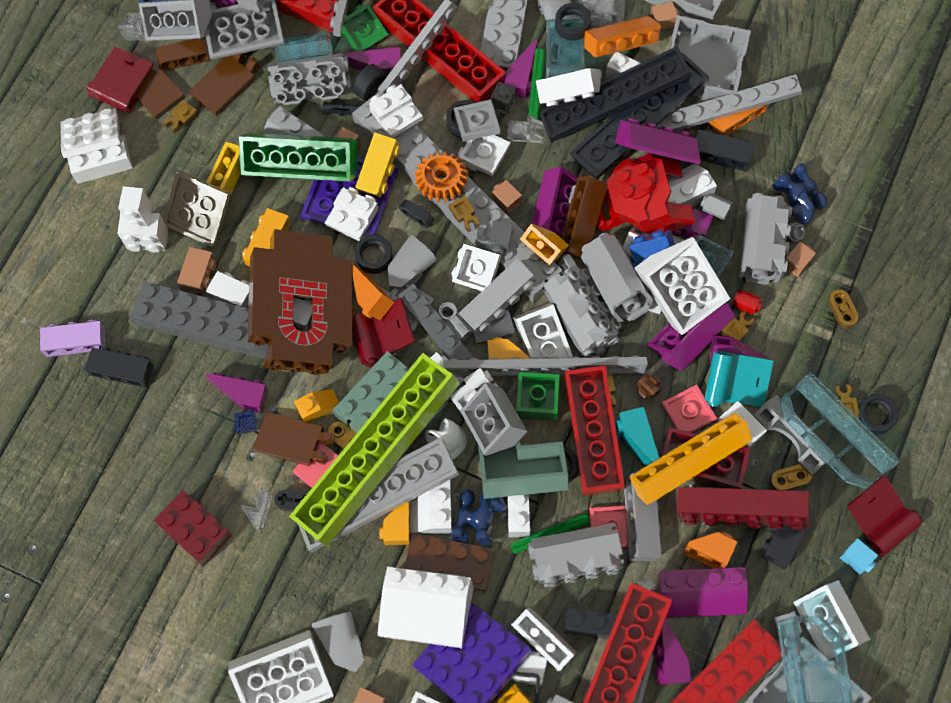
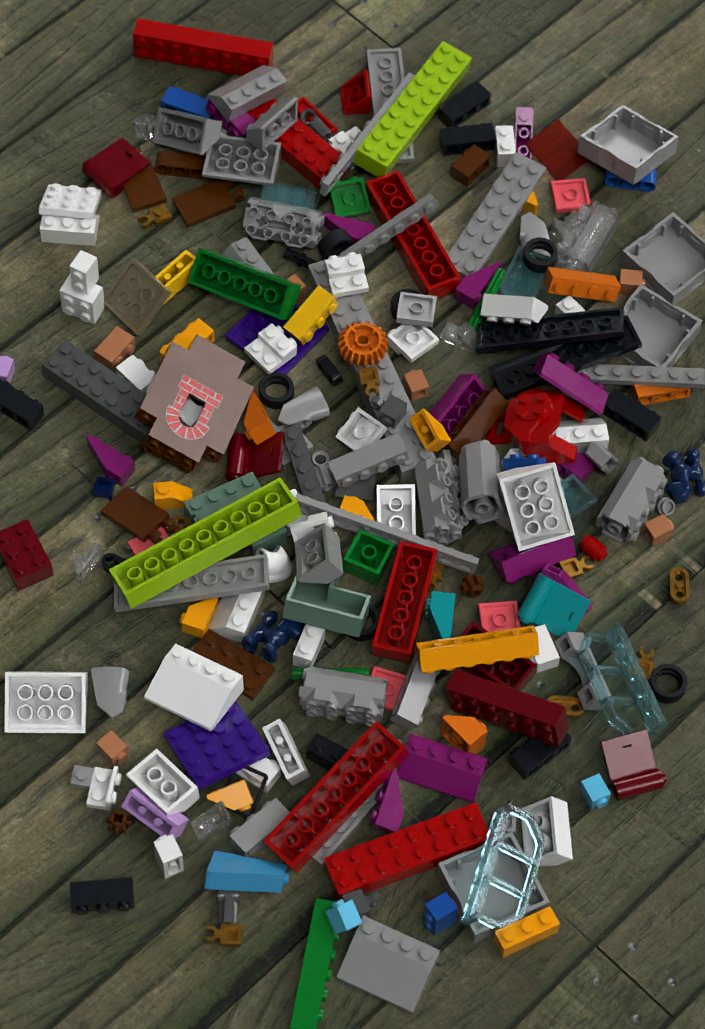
camera: 15 degrees right, 10 degrees down
clear smoke brick [491,81,516,114] -> none

